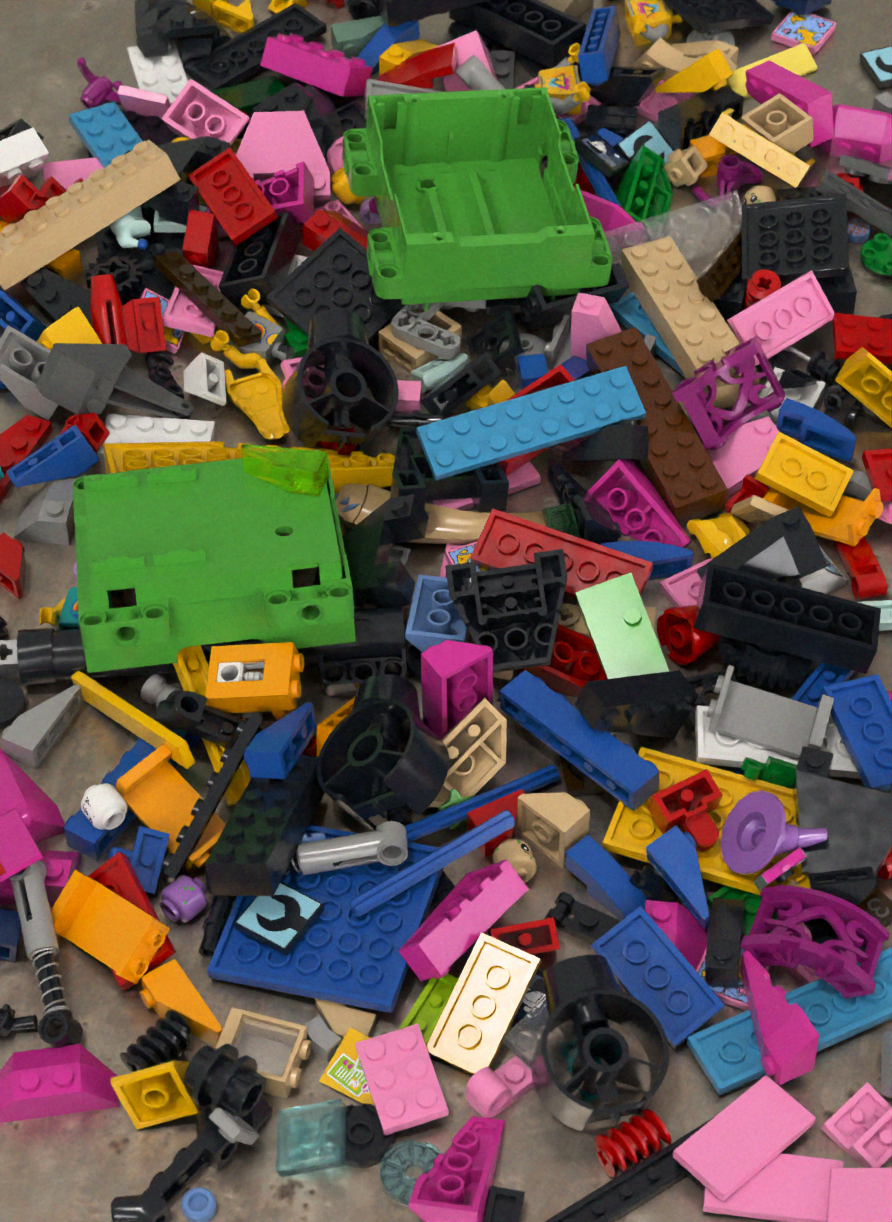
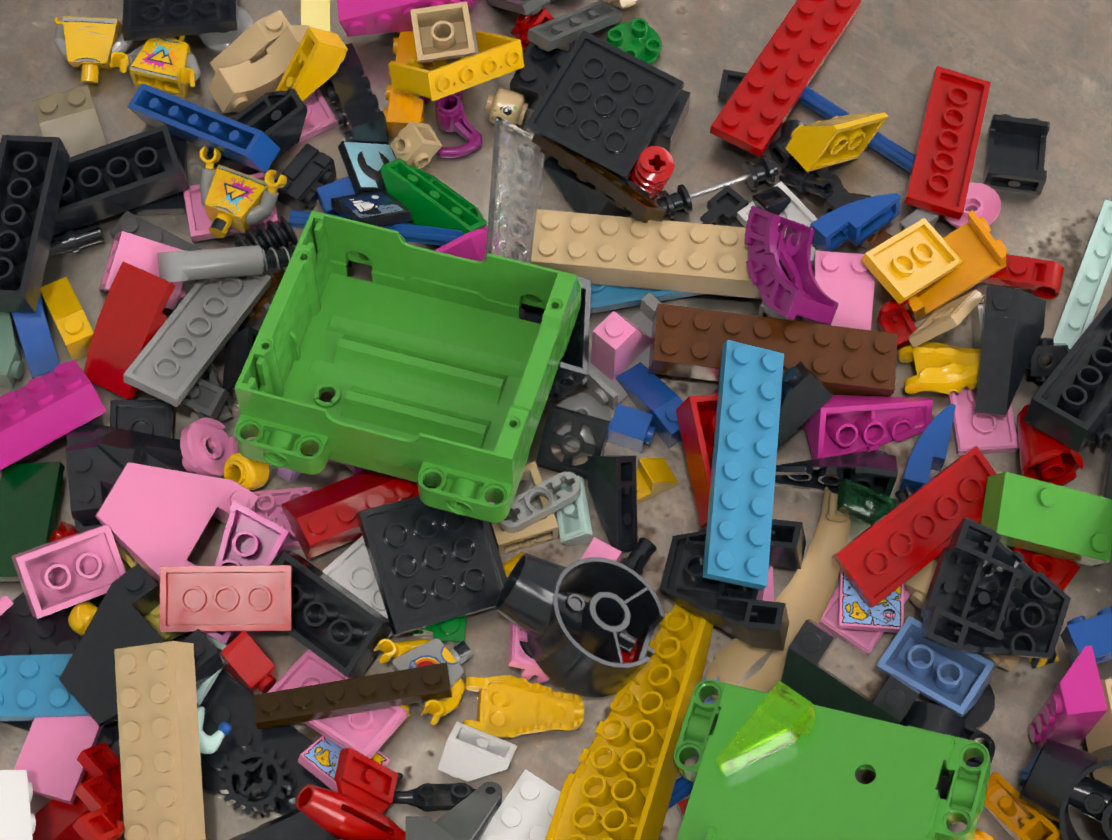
camera: 65 degrees left, 15 degrees up
bright pink tile [727,270,835,366] -> none

